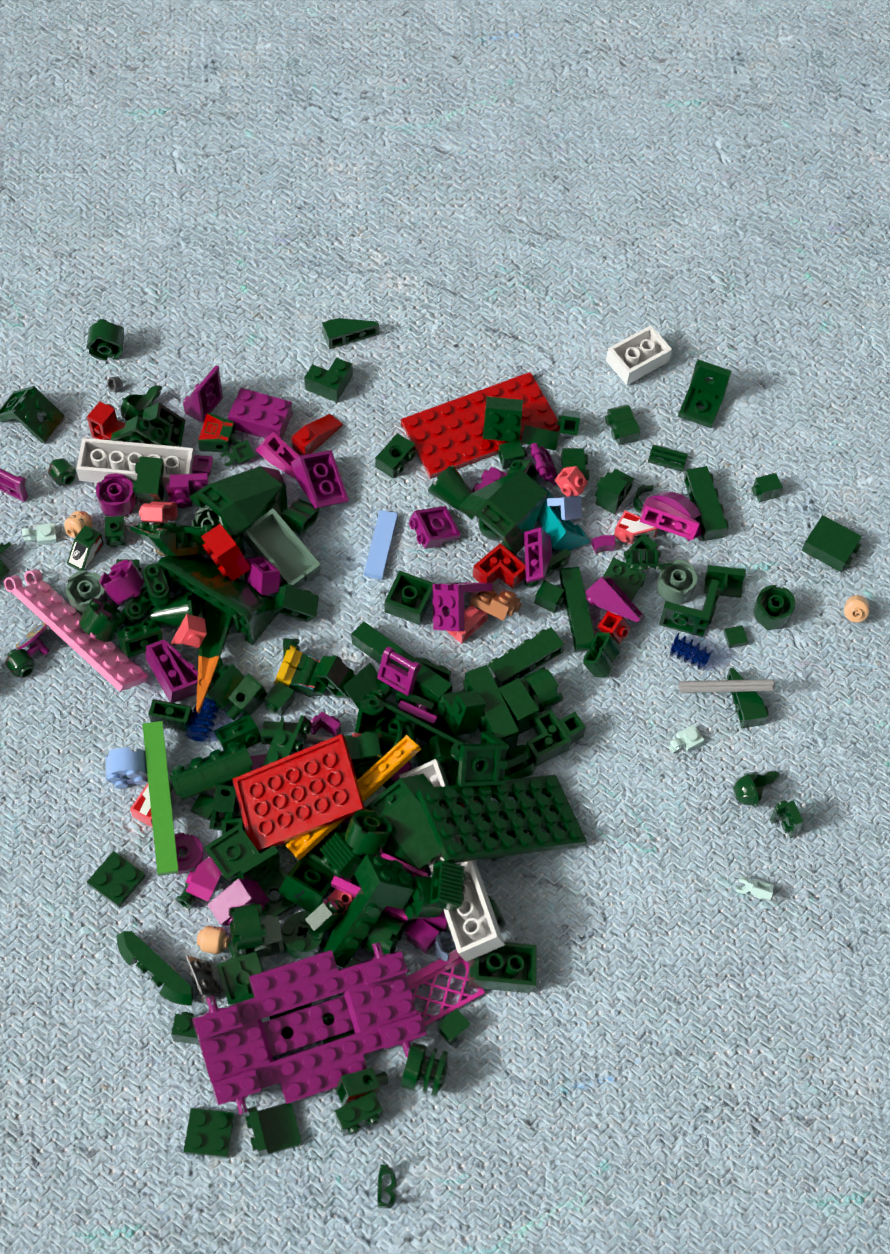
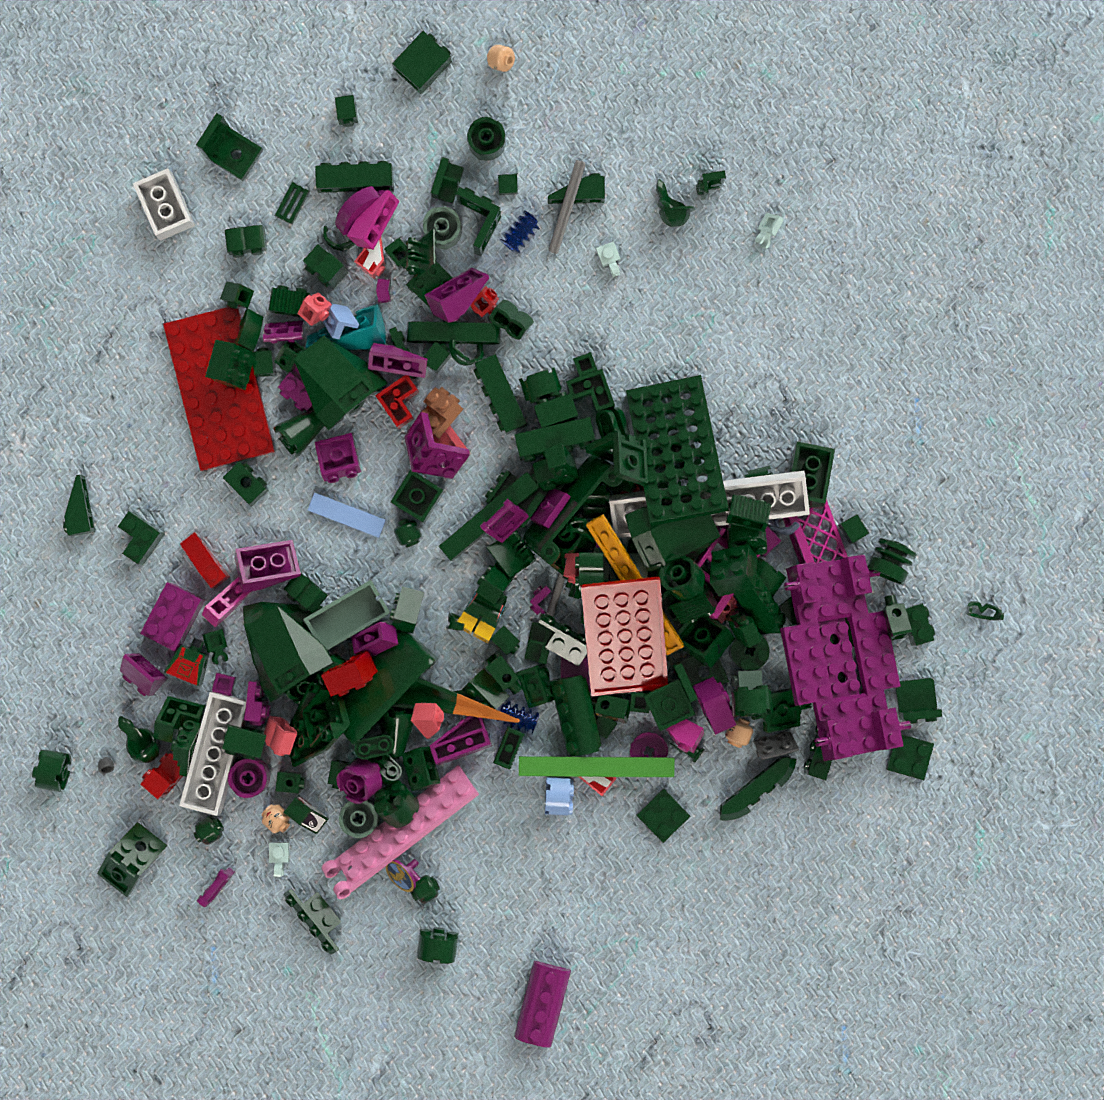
camera: 80 degrees left, 25 degrees up
none -> dark green head [394,518,422,548]
none -> dark green helmet [449,340,484,366]

